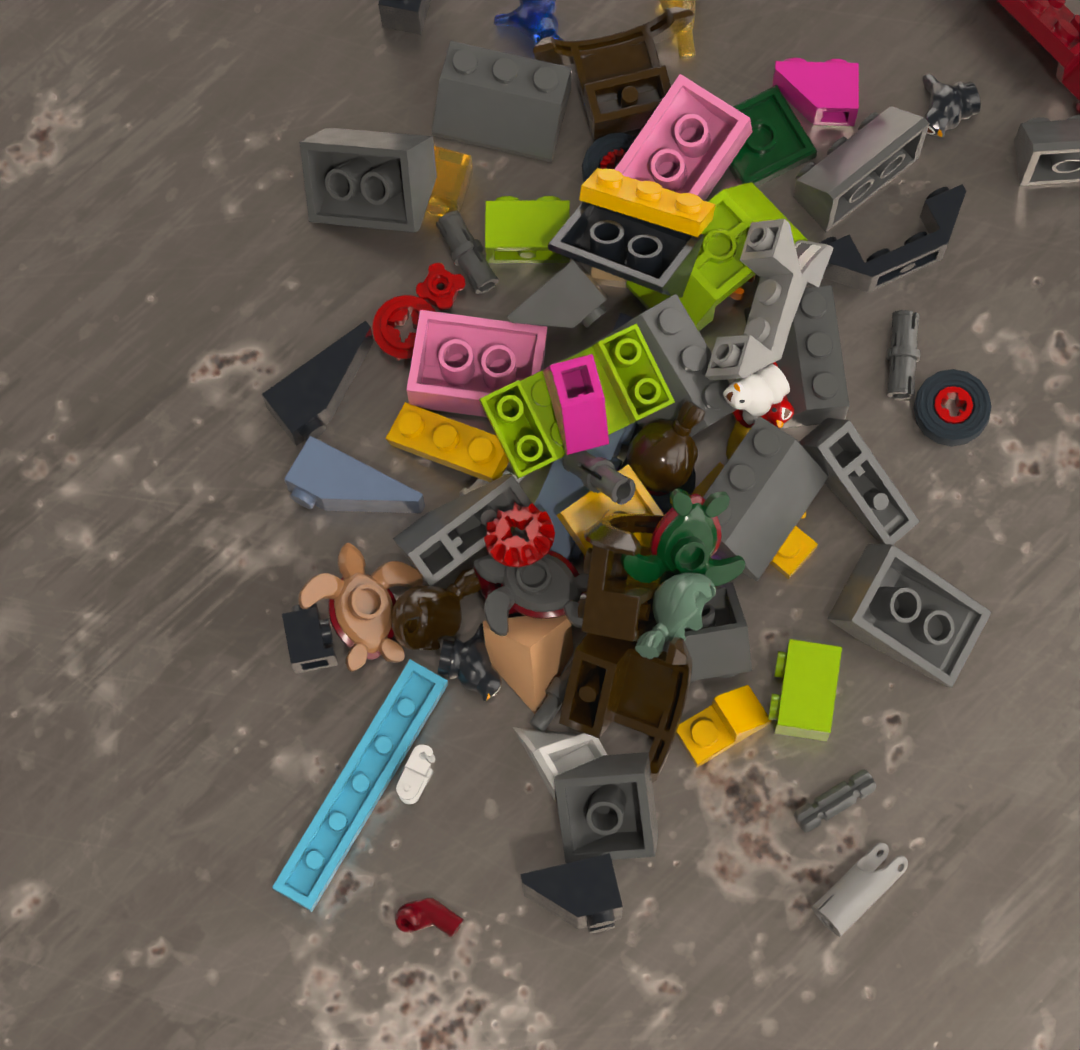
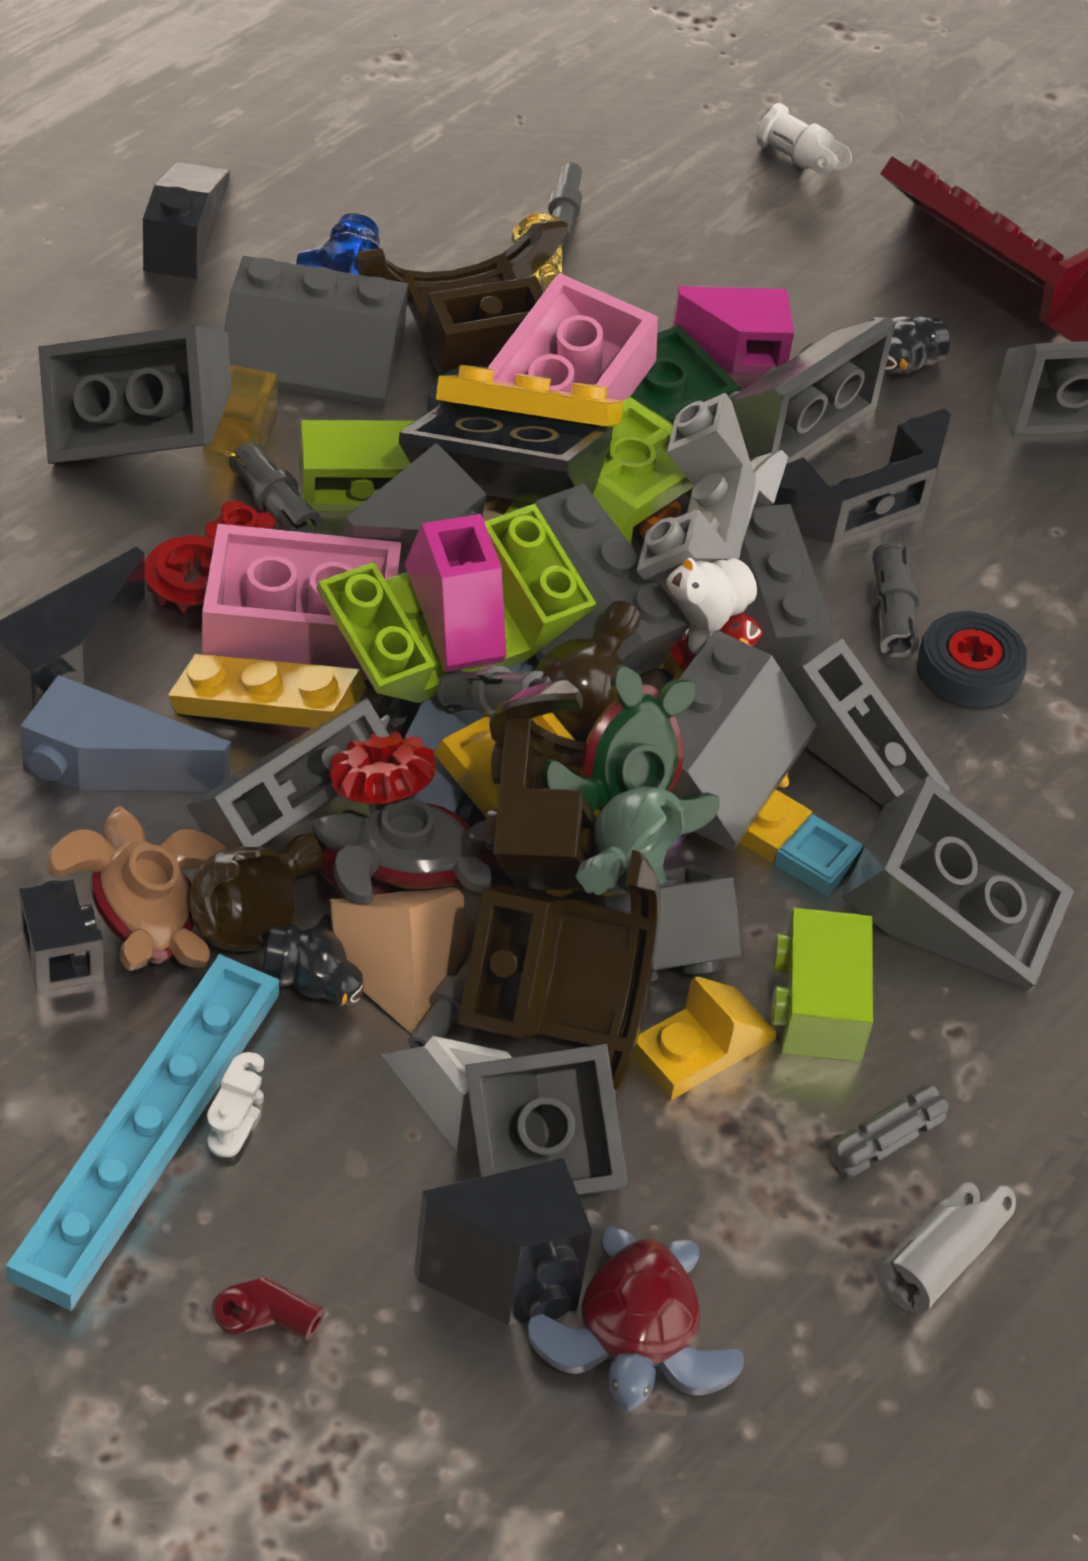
camera: 15 degrees left, 25 degrees down
none -> animal [528,1226,744,1412]
none -> medium azure tile [774,814,865,897]

